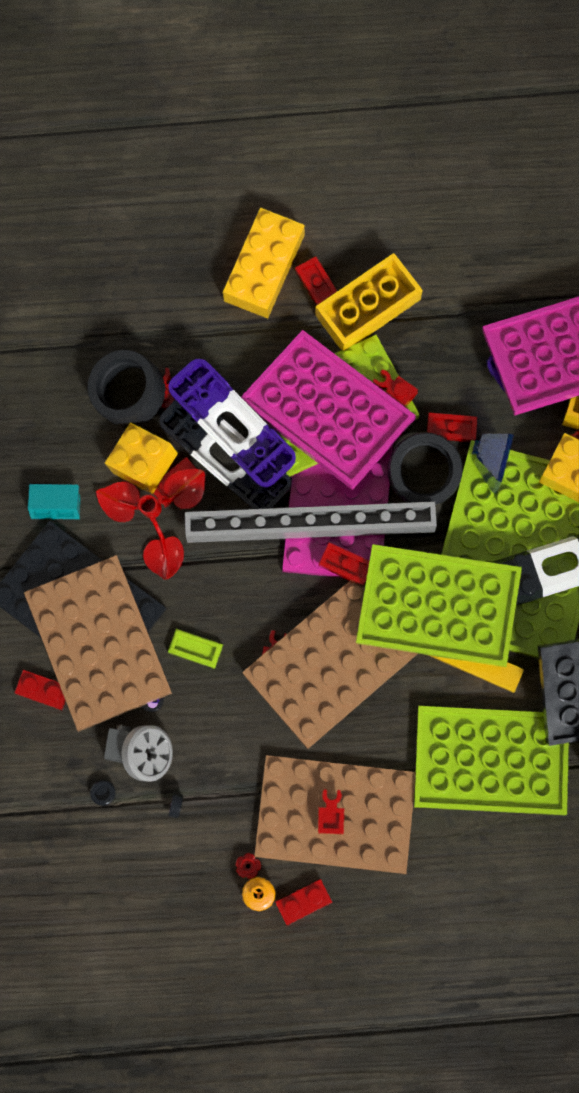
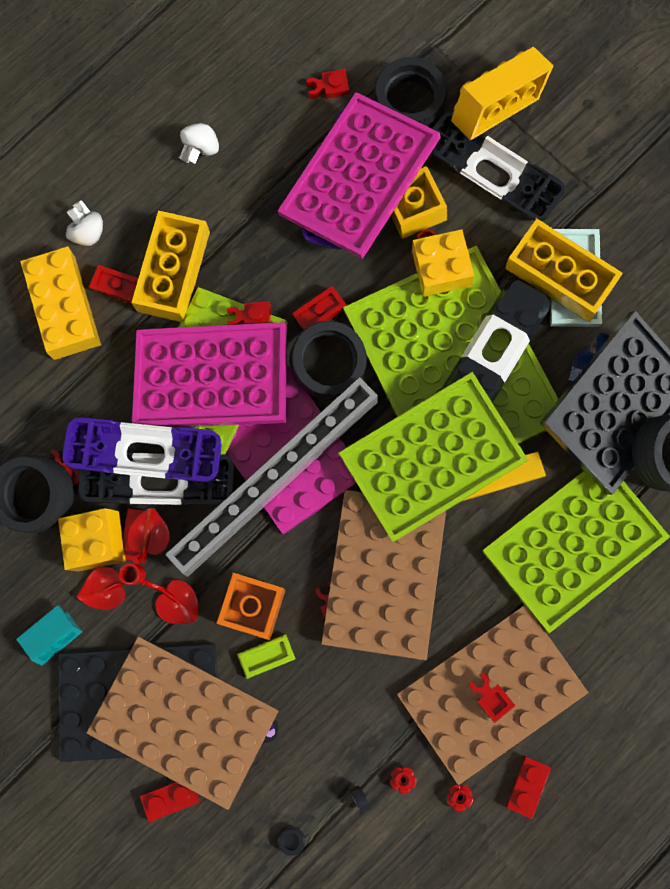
camera: 35 degrees left, 0 degrees up
dark grey brick [104,725,131,763] -> none
light grey wheel [122,725,173,782] -> none
light orange head [242,877,276,911] -> none
red plate [318,543,370,587] -> none
slope [472,433,514,493] -> none
none -> white piece [66,200,103,246]
none -> white piece [179,123,219,164]
none -> orange brick [217,573,286,640]
none -> red plate [390,767,416,794]

